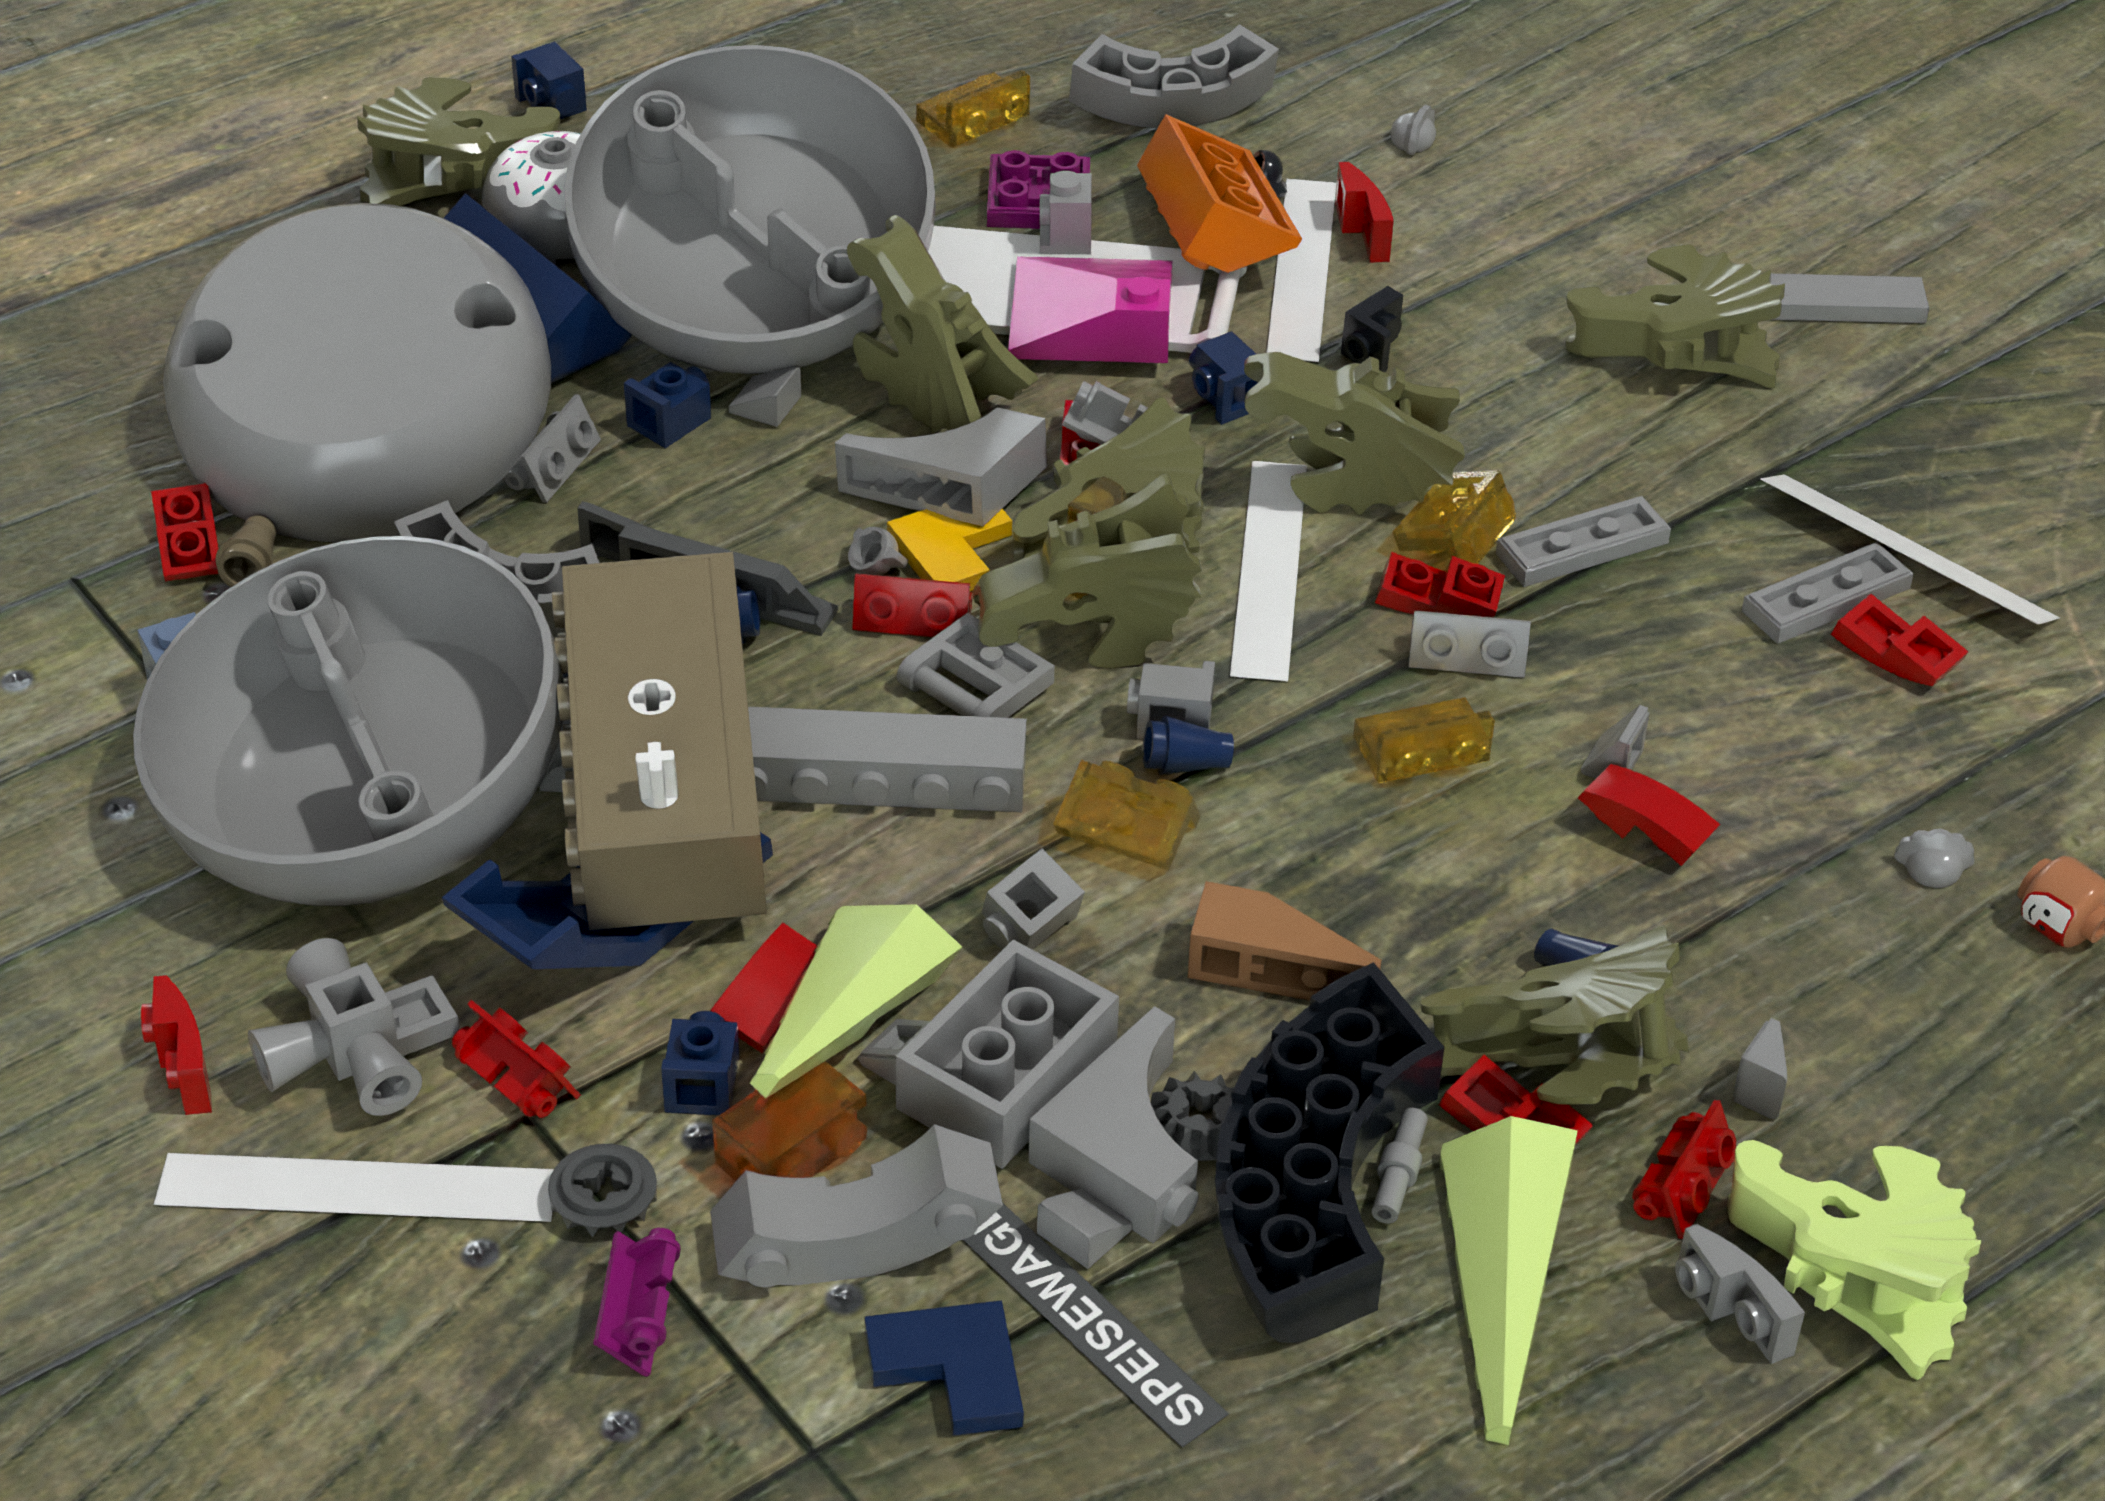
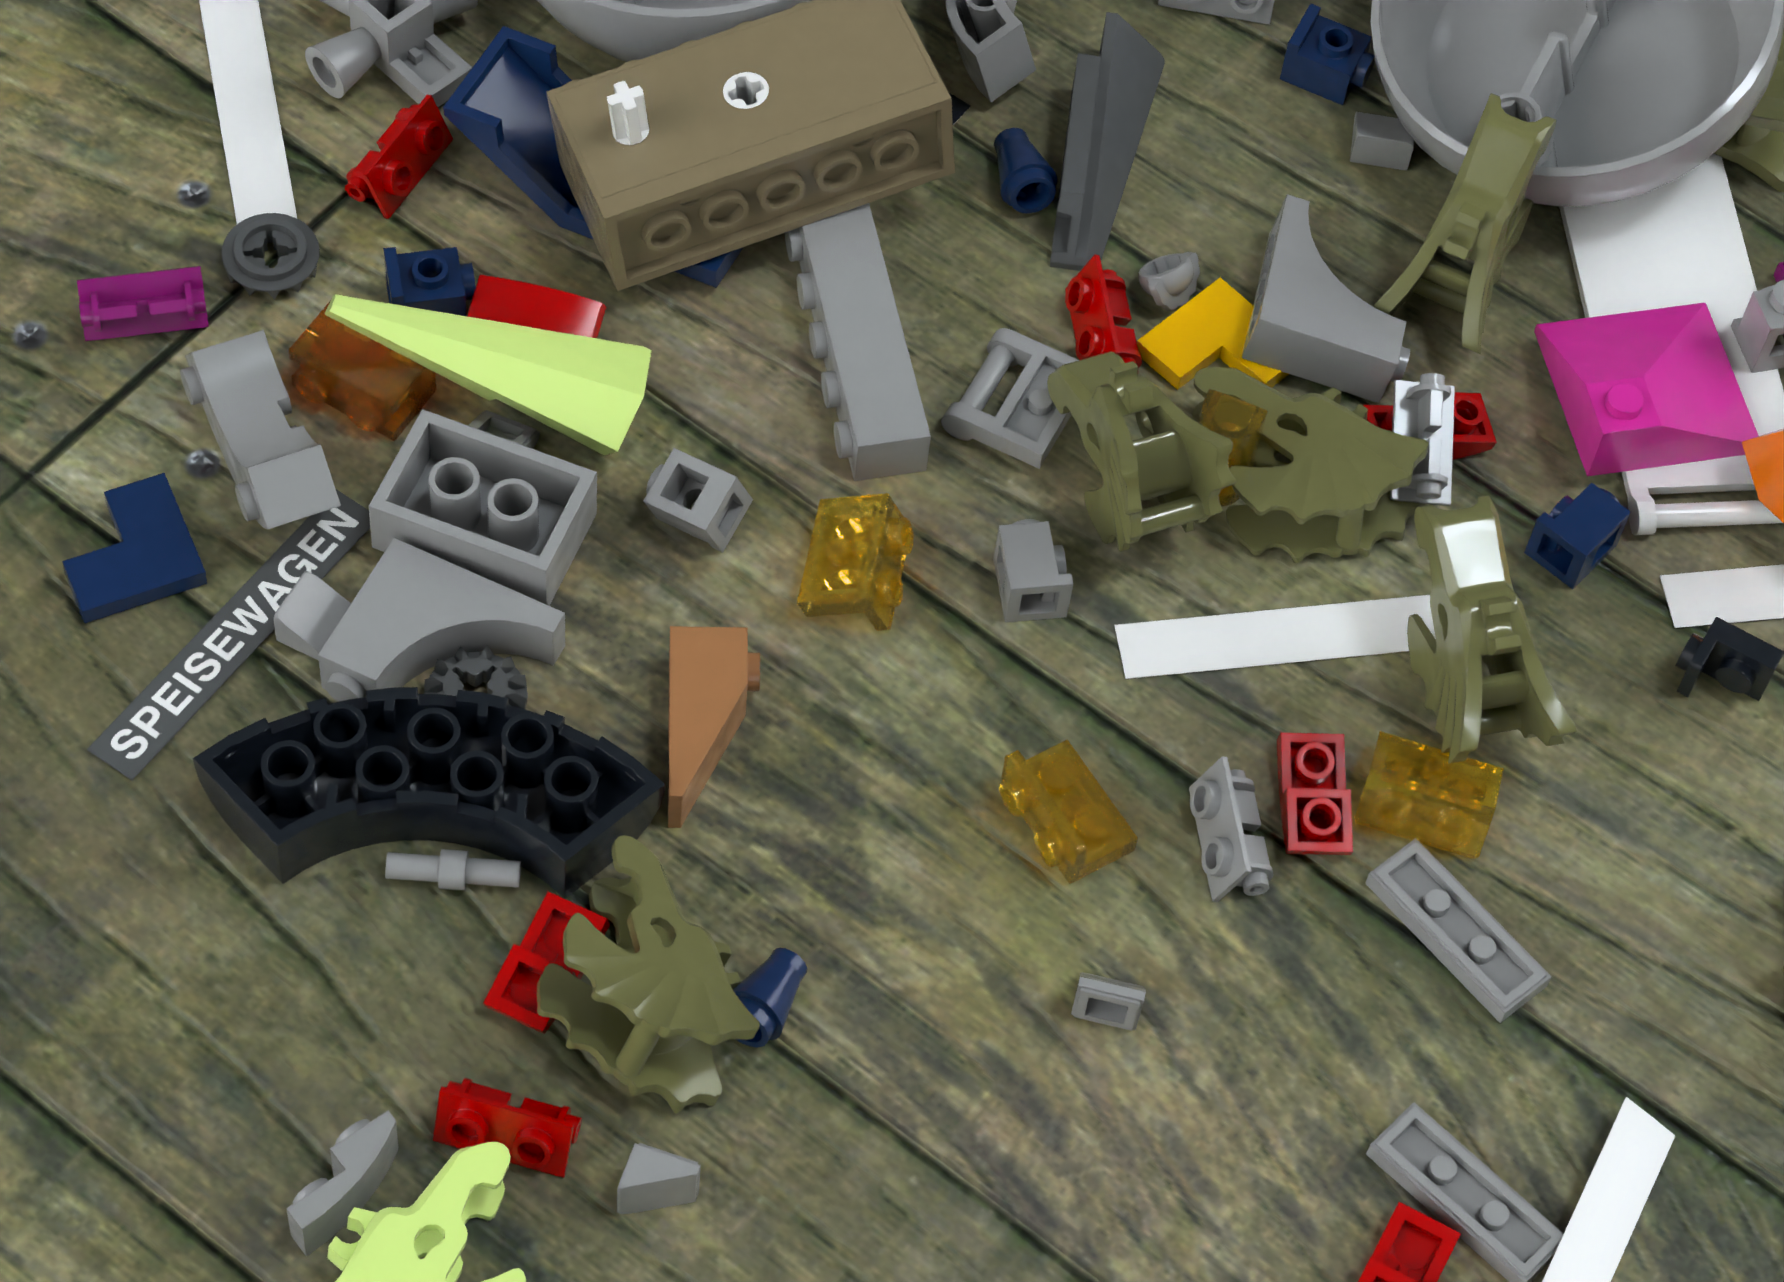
camera: 70 degrees right, 15 degrees up
dark blue cone [1143,716,1234,775] -> none
yellowish green wedge [1439,1116,1578,1445] -> none
red slope [1578,764,1721,866] -> none

